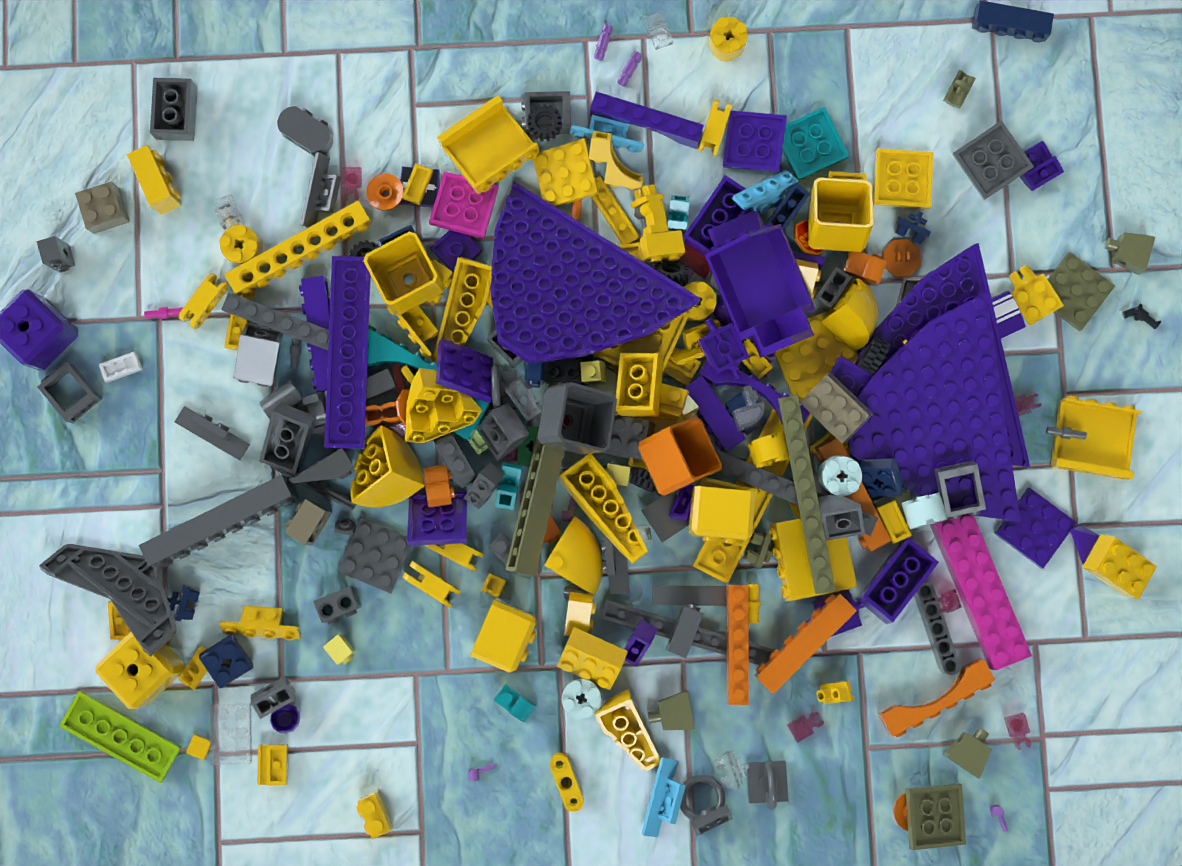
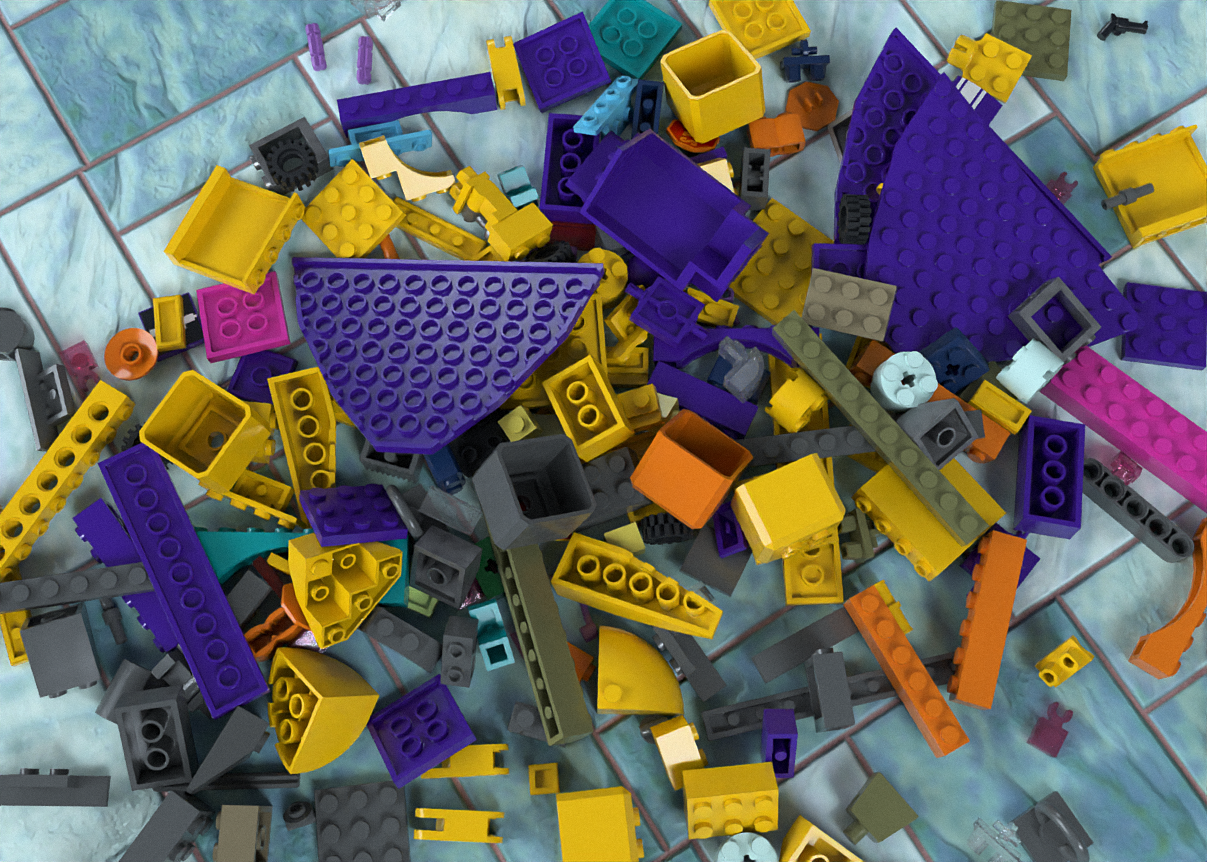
camera: 30 degrees left, 10 degrees down
orange brick [423,465,455,507] -> none
yellow brick [821,278,879,351] -> none

